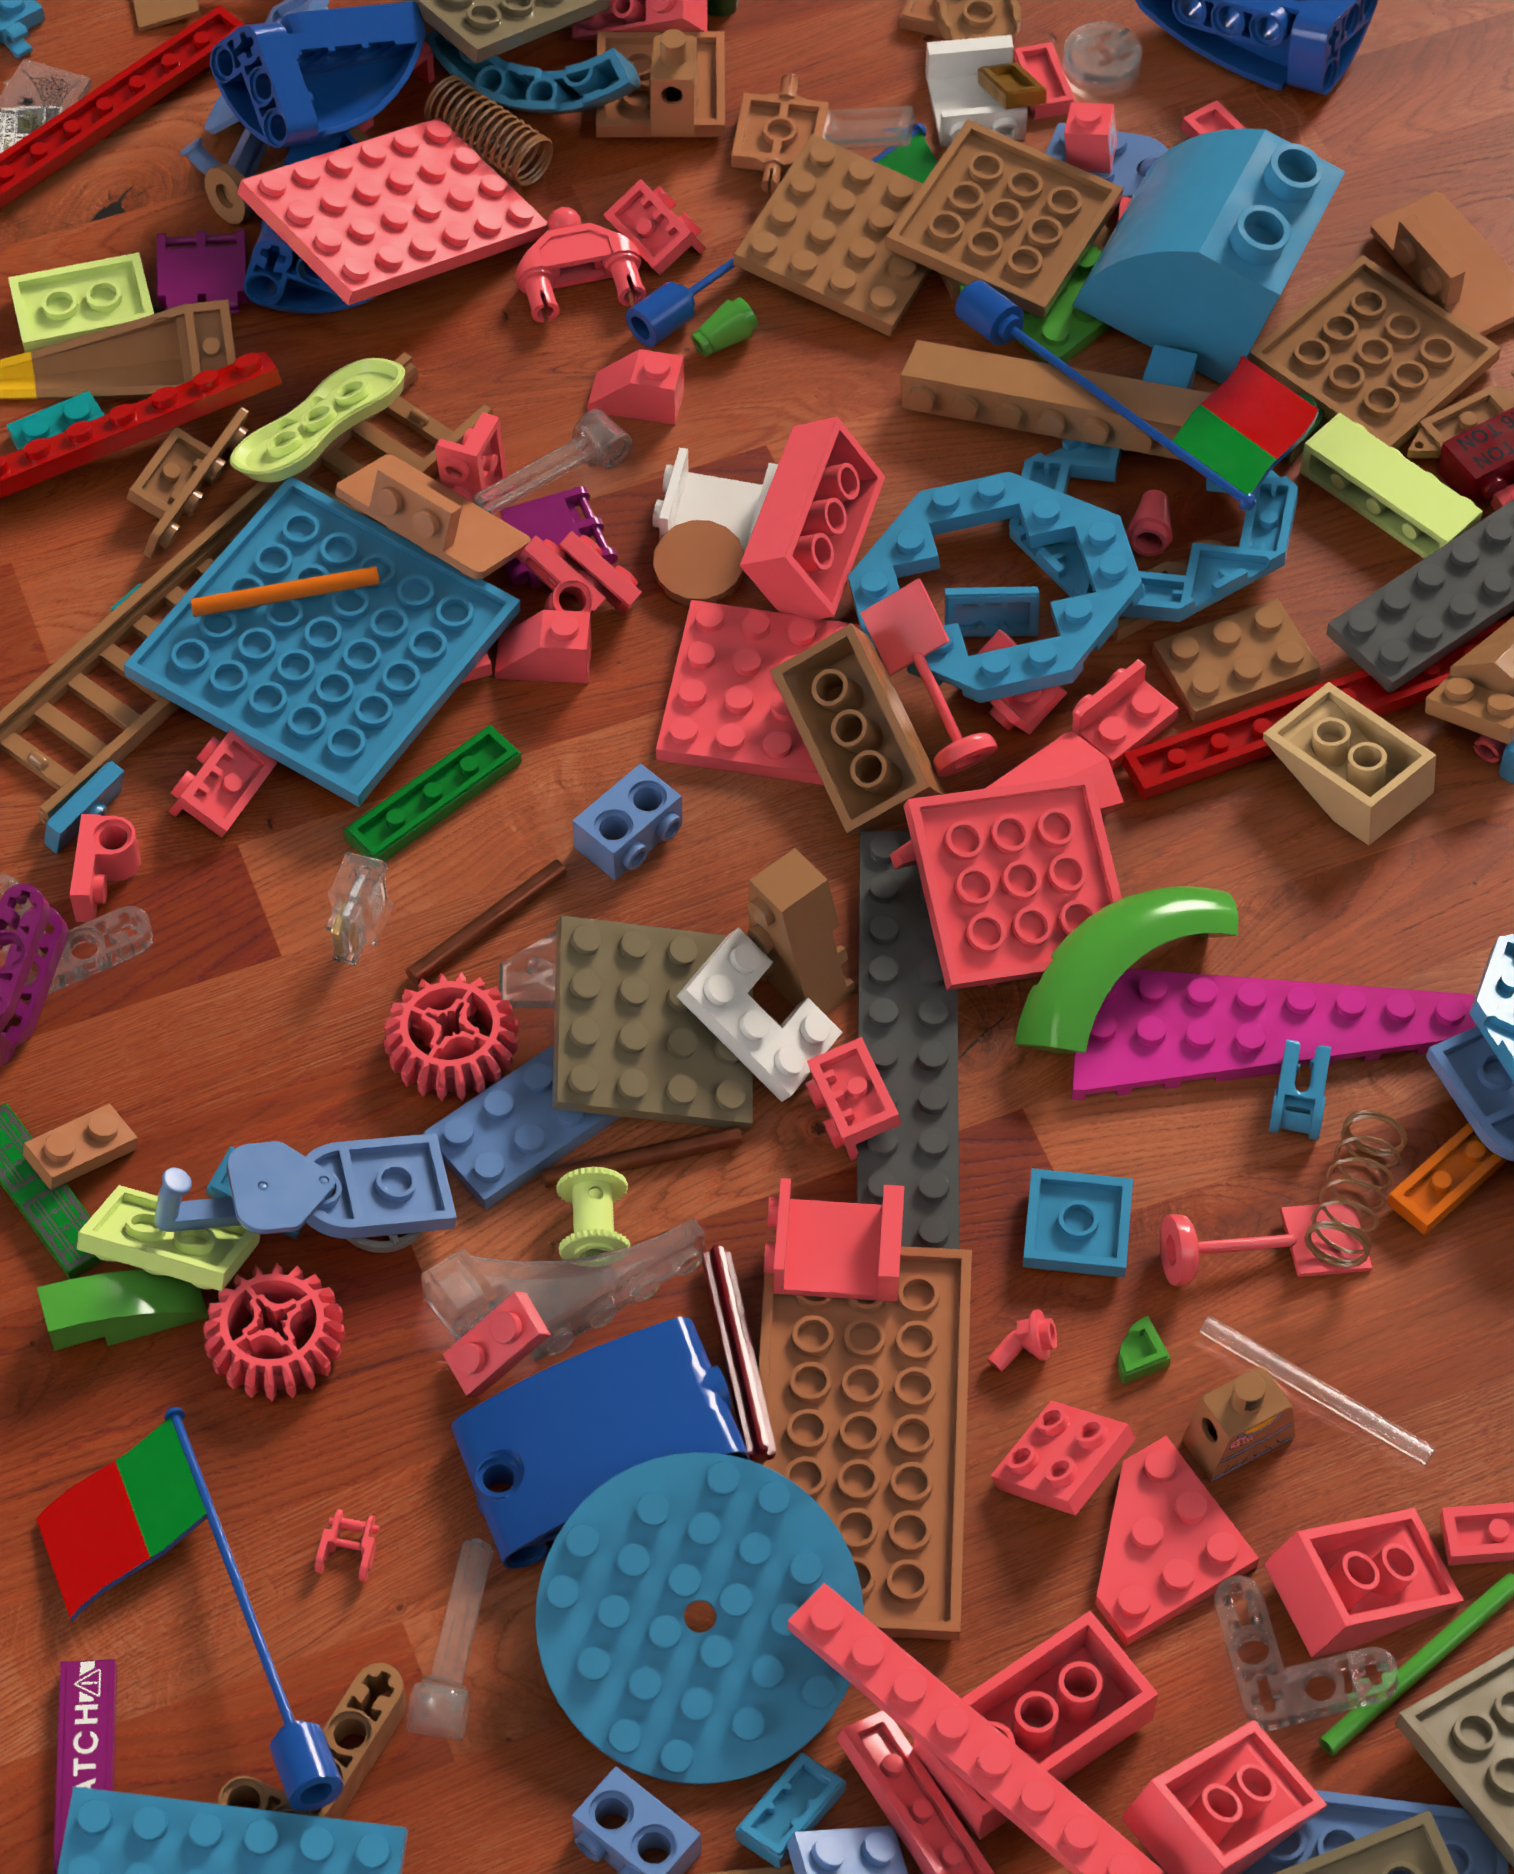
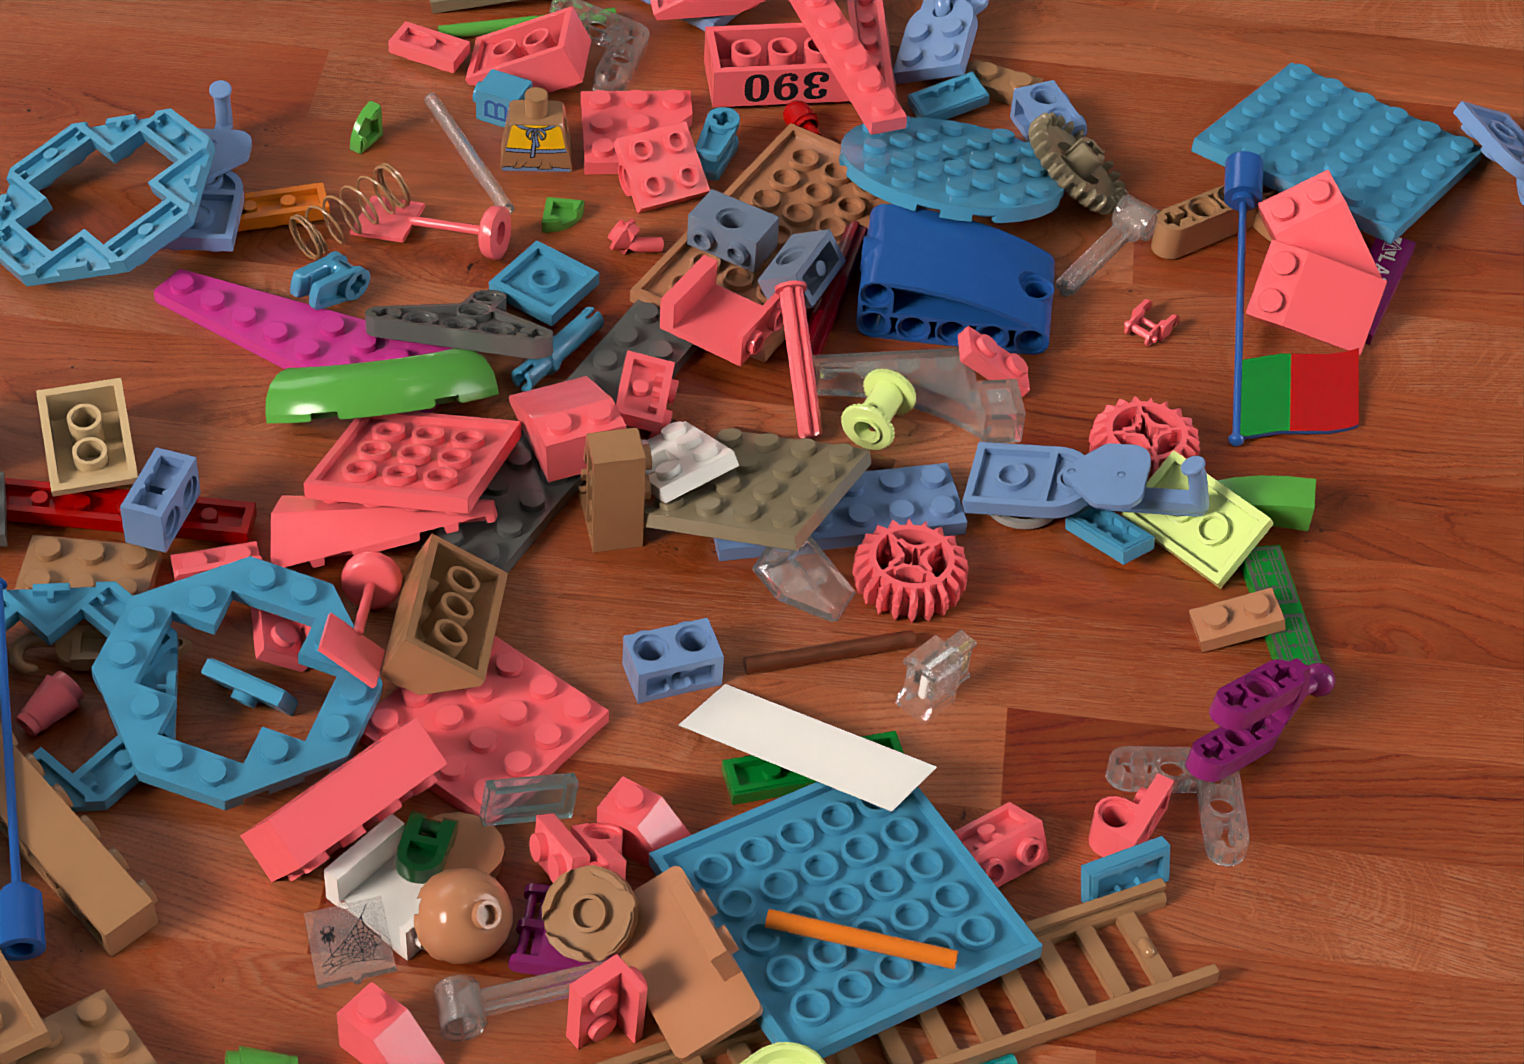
camera: 155 degrees left, 10 degrees down
none -> medium blue brick [120,447,201,553]
none -> clear piece [304,896,397,989]
none -> bright green tile [350,101,383,154]
none -> dark grey beam [365,290,553,359]
none -> dark green plate [396,810,458,884]
none -> nougat cylinder [414,868,513,964]
none -> dark azure brick [472,69,532,127]
none -> clear light blue tile [479,773,579,826]
none -> coral slope [509,376,626,483]
none -> dark azure pin [511,307,604,392]
none -> medium nougat tile [542,865,638,963]
none -> white sticker [679,684,937,812]
none -> sand blue brick [687,189,779,272]
none -> dark azure piece [695,107,740,181]
none -> sand blue brick [757,229,846,308]
none -> coral axle [775,280,823,440]
none -> red cylinder [783,100,822,136]
none -> dark tan gear [1028,112,1128,214]
none -> coral slope [1245,239,1388,356]
none -> coral slope [1258,170,1382,279]

